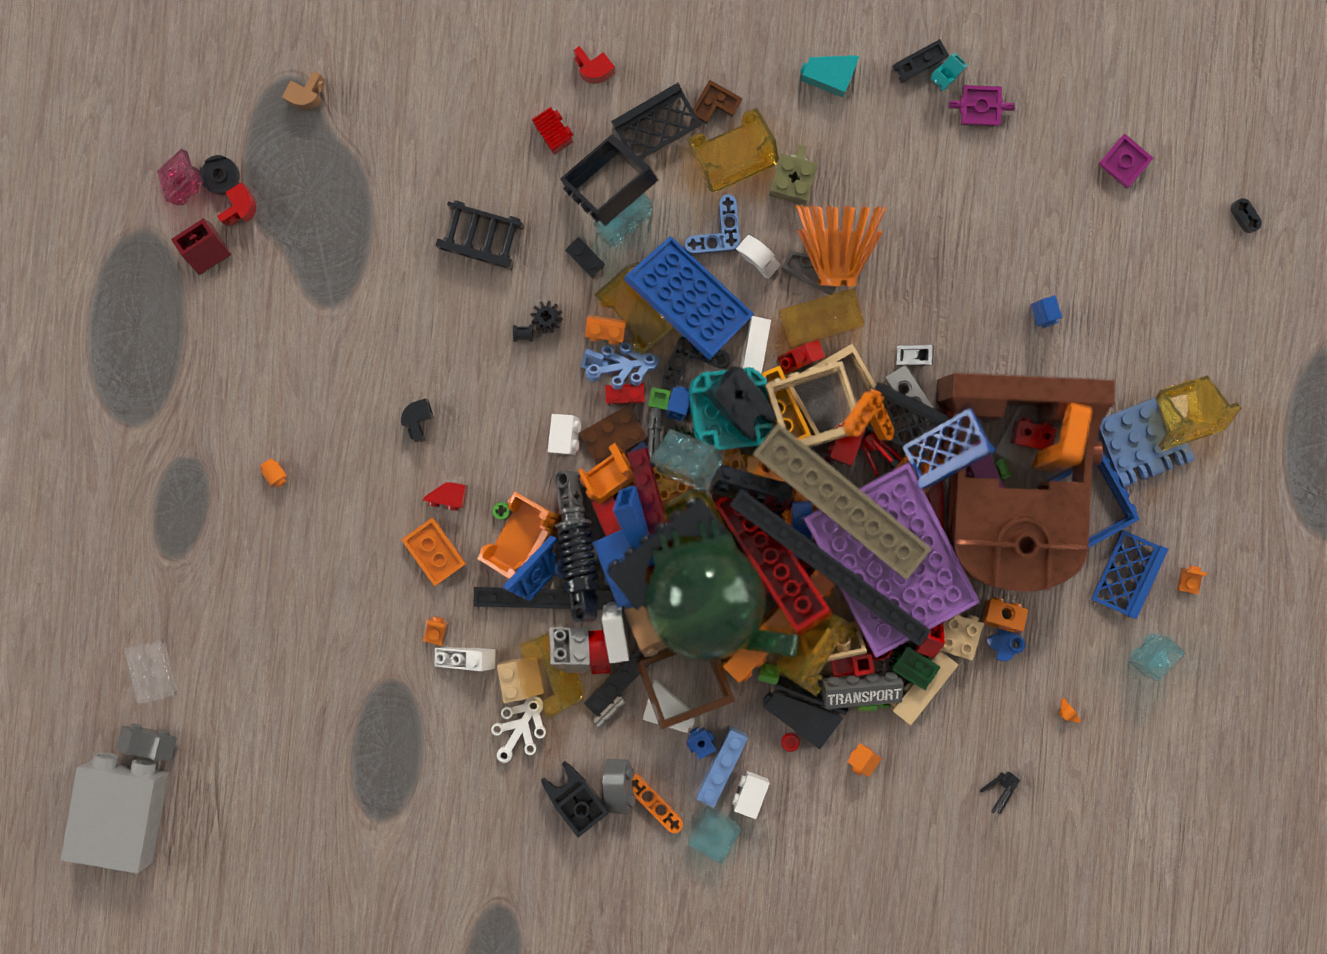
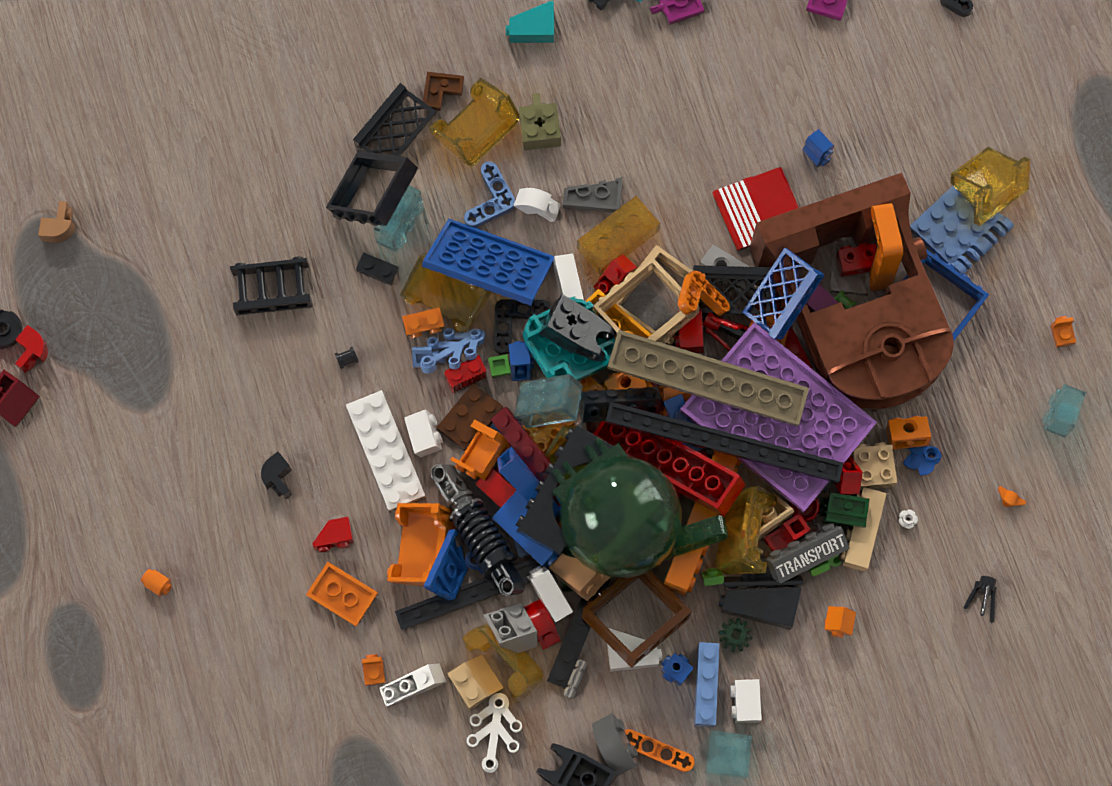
camera: 30 degrees left, 15 degrees down
bright green bush [492,502,511,519] -> none
black gear [530,301,563,334] -> none
red brick [532,107,573,155] -> none
red brick [573,46,616,84] -> none
dark grey pin [647,408,663,467] -> none
red plate [781,732,800,752] -> none
orange plant [795,205,887,286] -> none
slope [896,345,934,367] -> none
blue fence [1091,530,1169,619] -> none
none -> white plate [346,390,426,512]
none -> red piece [712,167,799,251]
none -> clear green gear [718,618,753,653]
none -> white plate [898,510,918,529]

